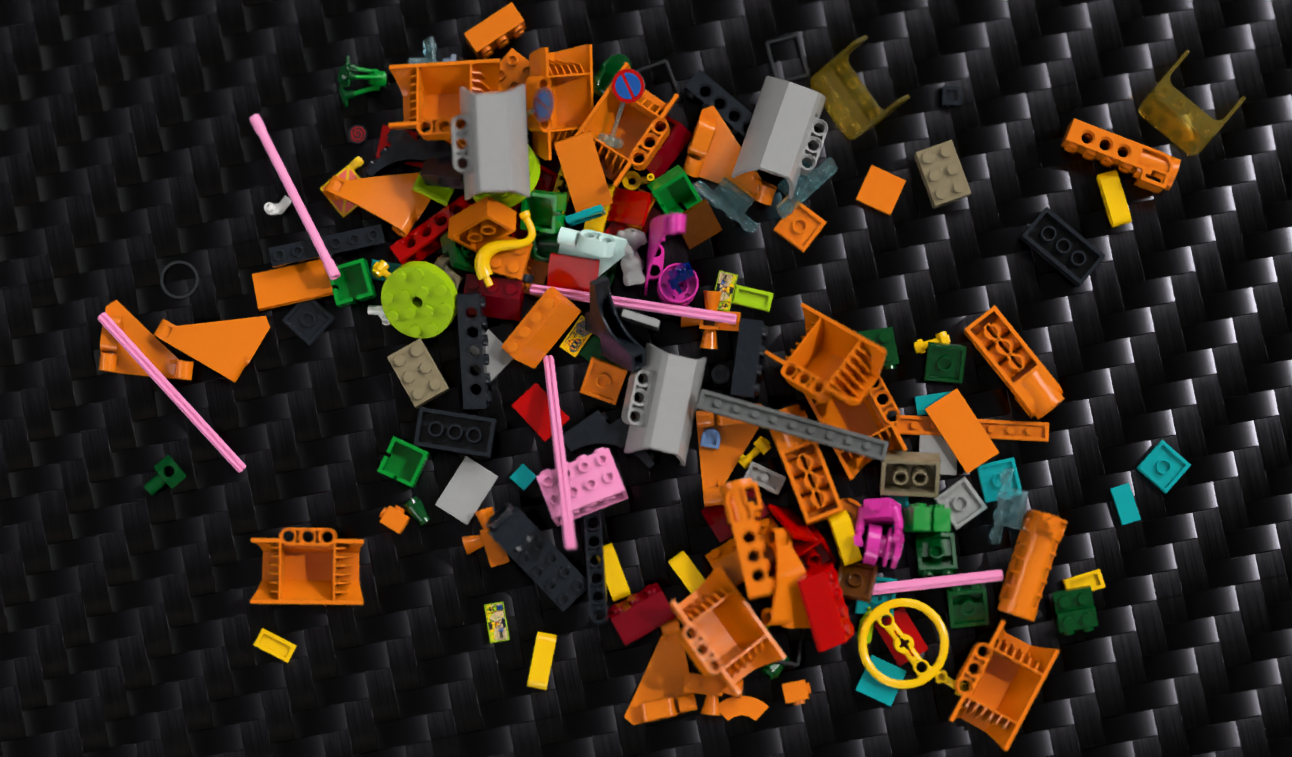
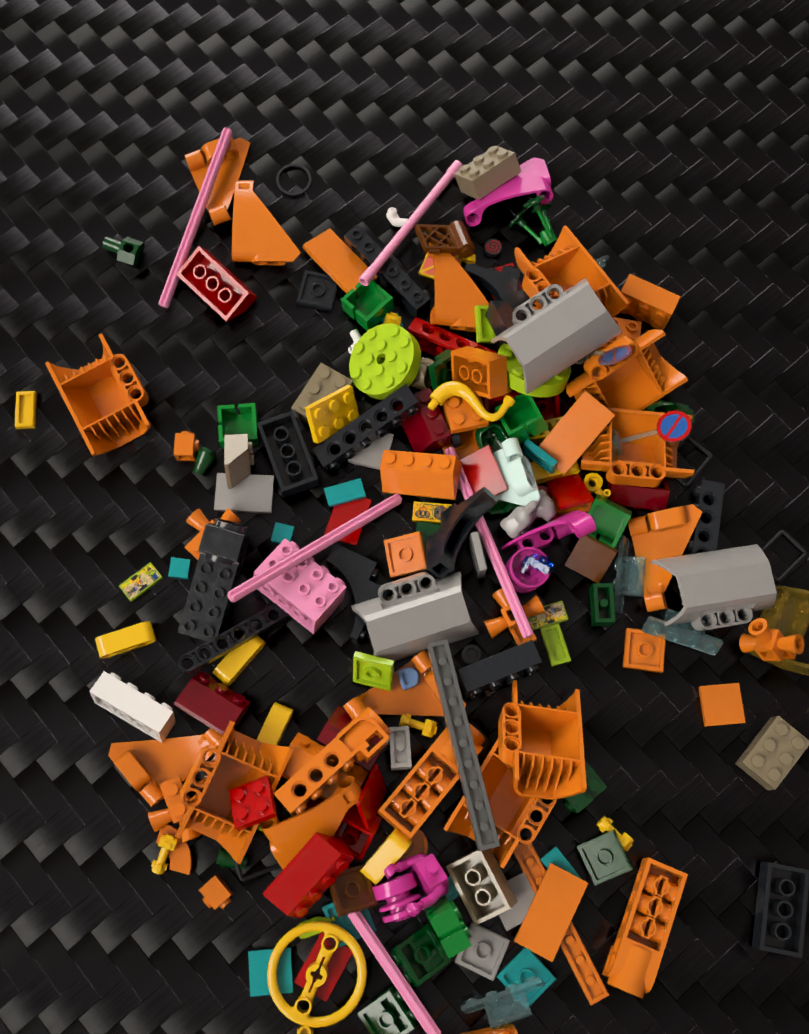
camera: 55 degrees right, 10 degrees down
none -> white brick [89,671,176,743]
none -> yellow bar [151,834,178,874]
none -> teal tile [168,557,192,580]
none -> red slope [176,246,257,322]
none -> dark tan slope [224,434,254,489]
none -> red plate [229,776,277,831]
none -> yellow plate [304,385,359,443]
none -> teal tile [324,478,366,508]
none -> lime tile [353,651,394,691]
none -> reddish brown piece [414,220,475,258]
none -> dark tan brick [454,146,522,200]
none -> dark pink panel [463,157,553,226]
none -> dark green brick [589,583,615,626]
none -> orange brick [739,618,805,661]

